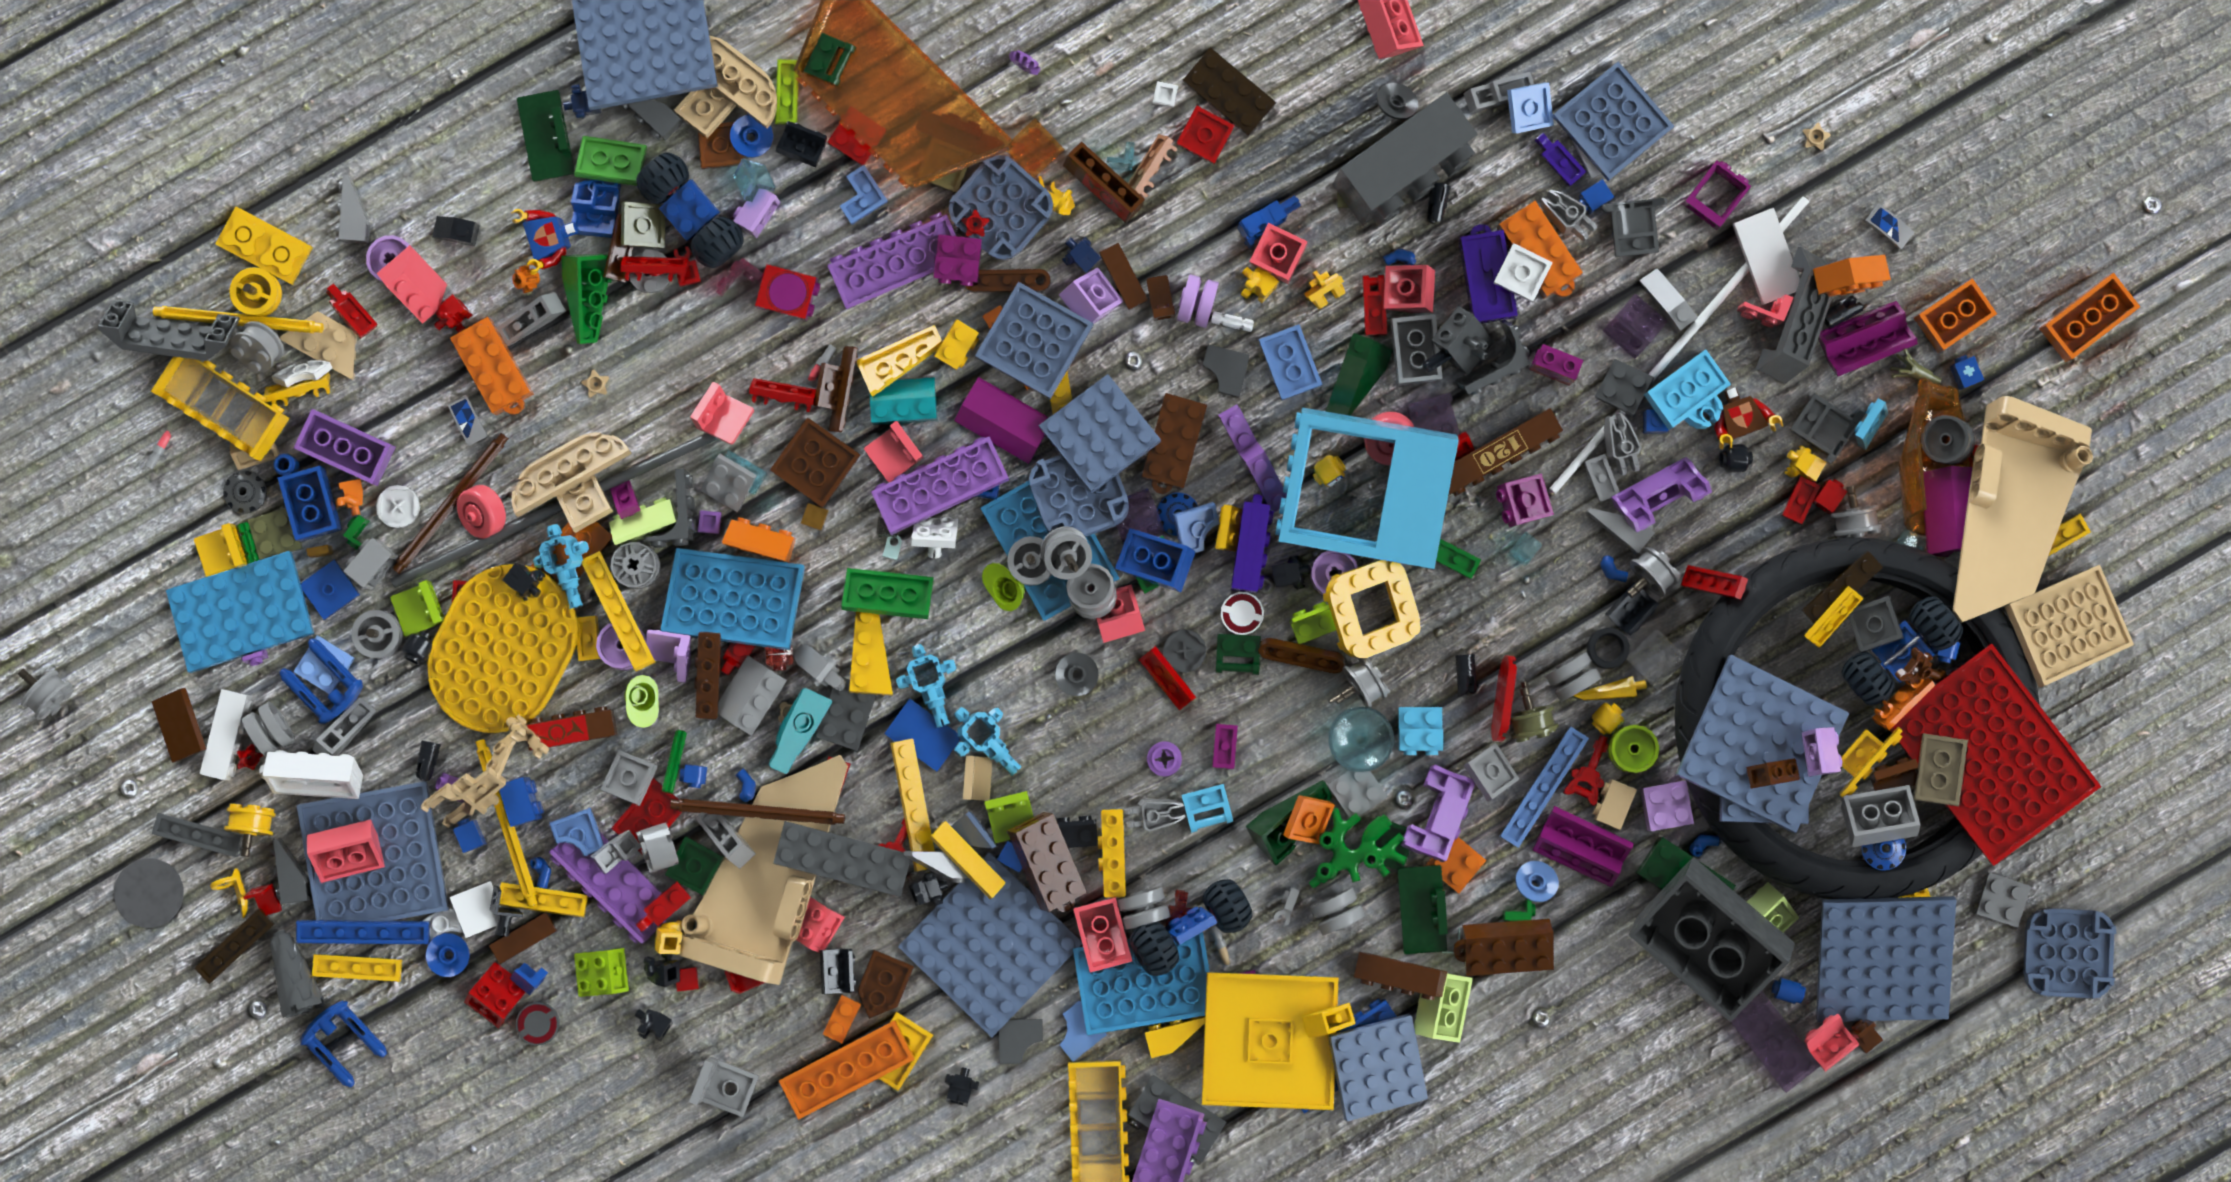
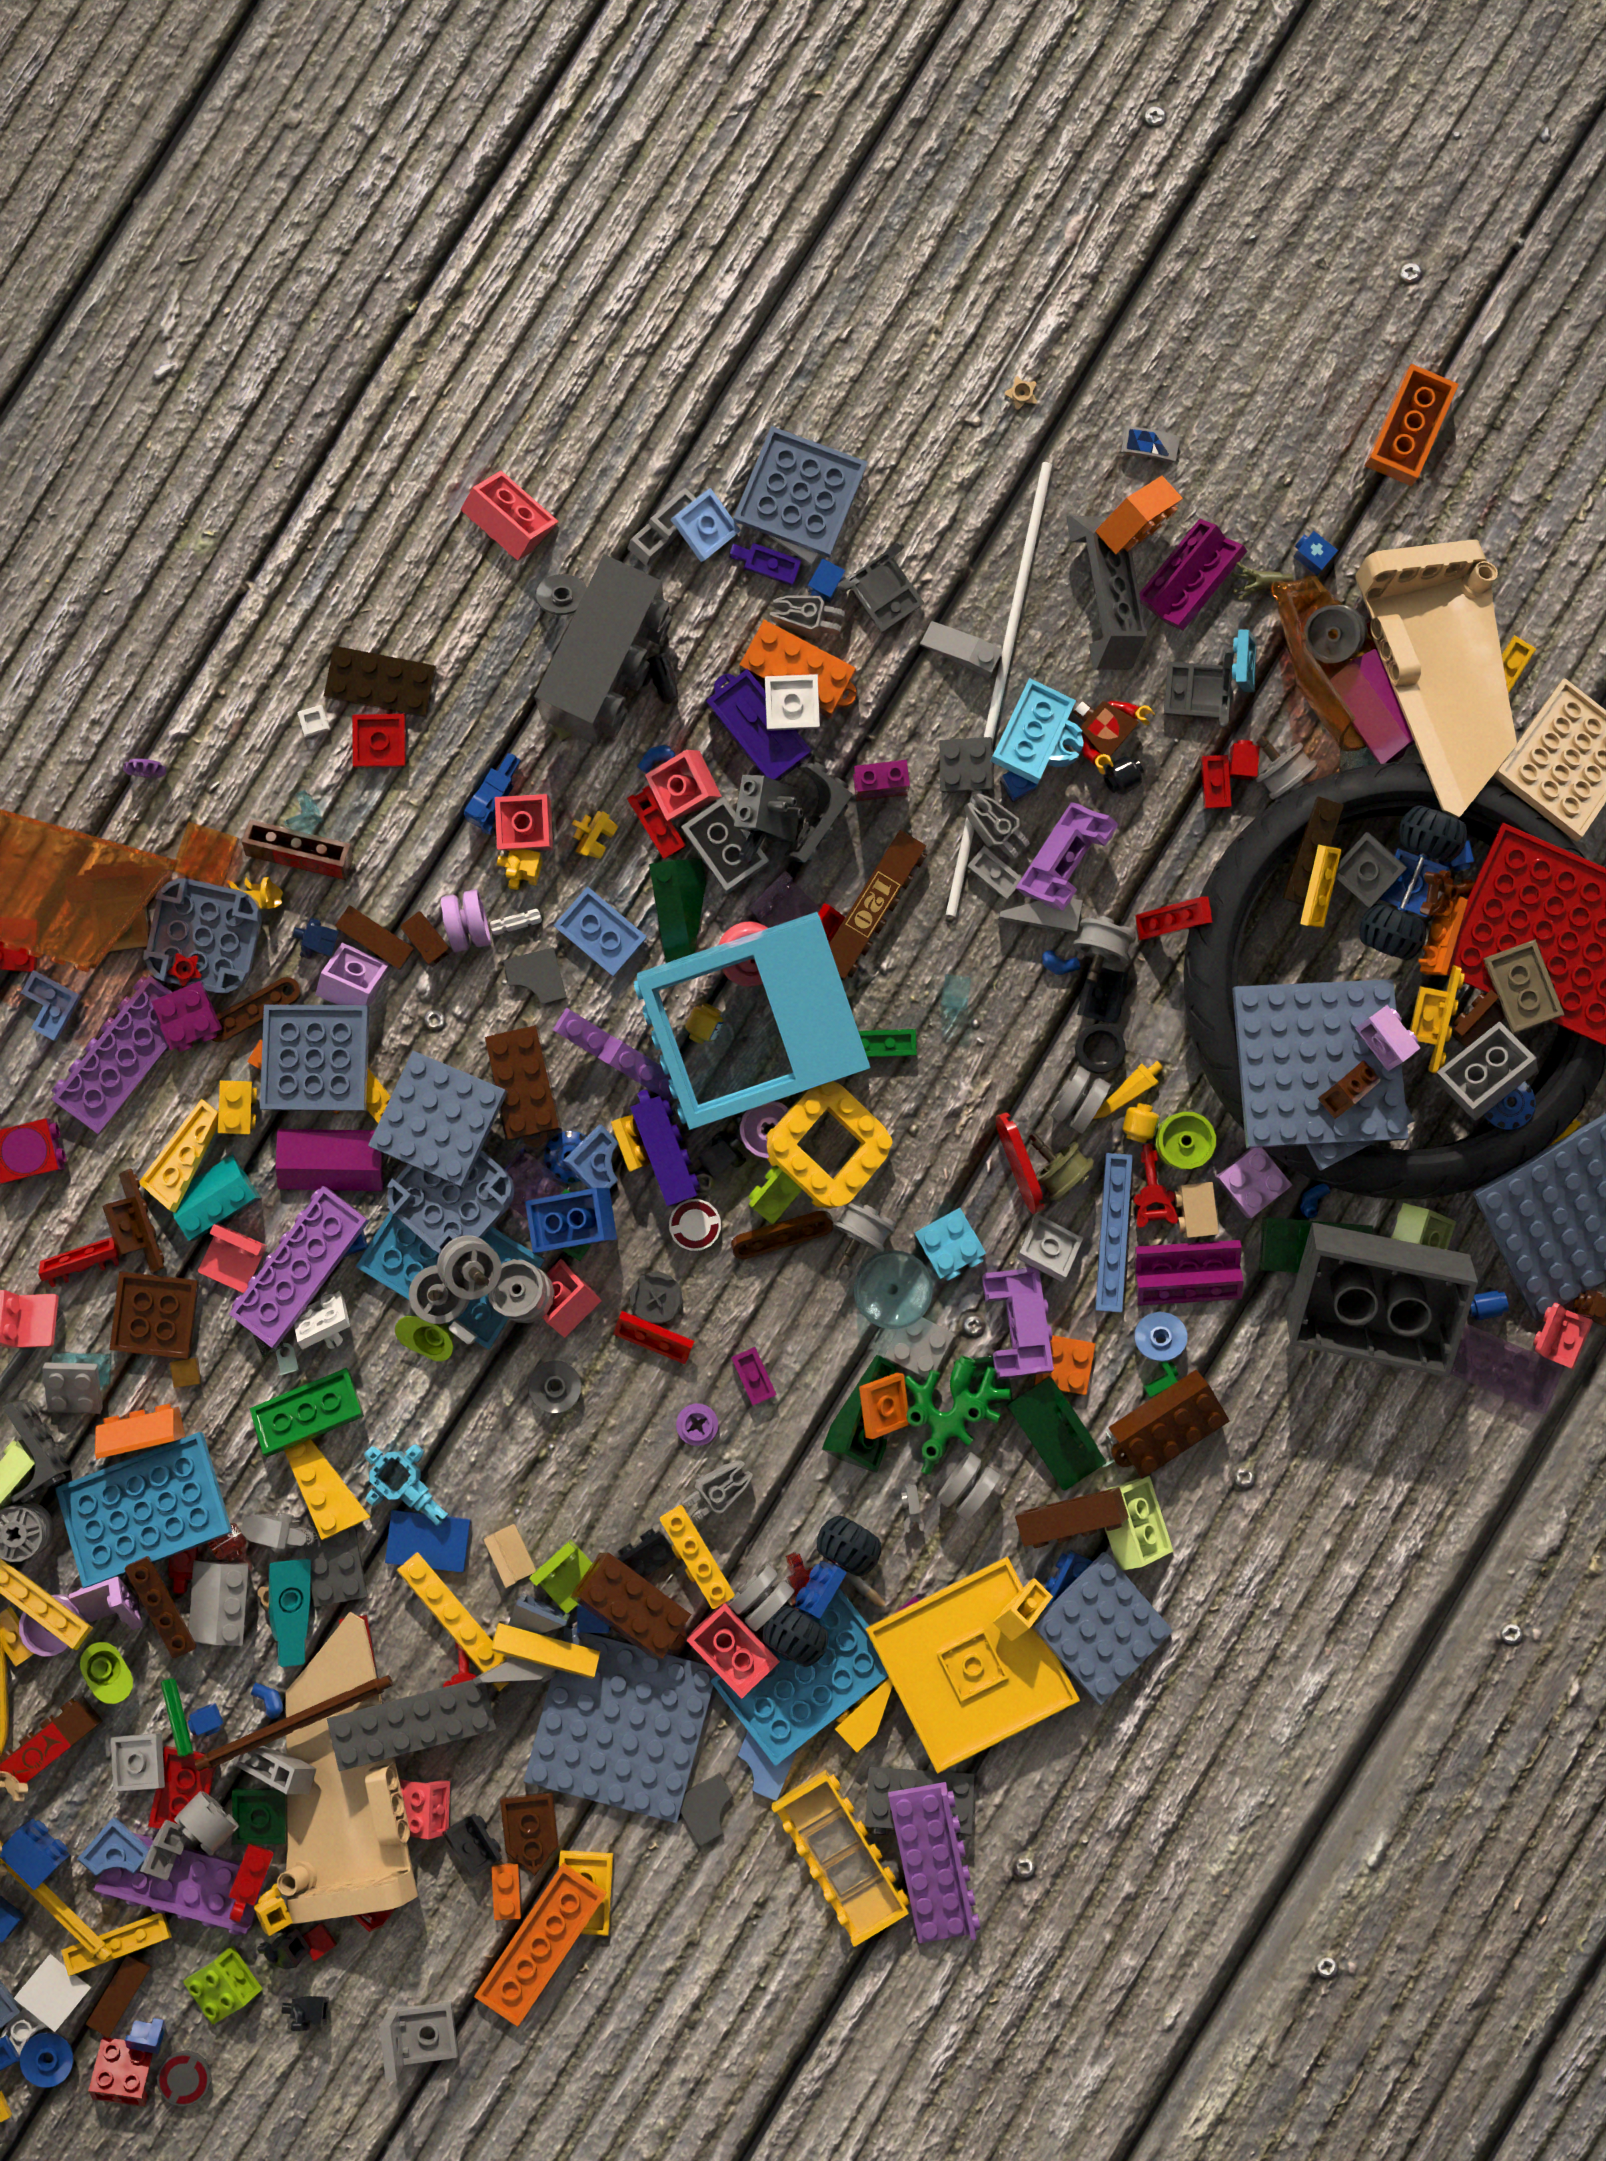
camera: 30 degrees left, 0 degrees up
black bracket [490,885,523,936] -> none
blue arm [530,857,551,889] -> none
medium lavender tile [697,510,722,534] -> none
light grey piece [808,344,836,381] -> none
black piece [909,871,948,906] -> none
black piece [945,1067,979,1107] -> none
medium azure piece [954,707,1021,776] -> none
nougat plate [1128,134,1177,197] -> none
medium azure plate [1181,784,1233,833] -> none
dark green plate [1215,634,1261,675] -> none
black hinge [1455,654,1477,694] -> none
magenta plate [1496,473,1554,528] -> none
clear purple bracket [1603,294,1667,359] -> none
magenta window [1682,160,1751,230] -> none
white tile [1732,208,1800,305] -> none
coral bracket [1737,294,1794,328] -> none
yellow piece [1784,445,1827,481] -> none
black hinge [1824,295,1865,329] -> none
orange brick [1914,278,1997,353] -> none
none -> white tile [449,1320,478,1344]

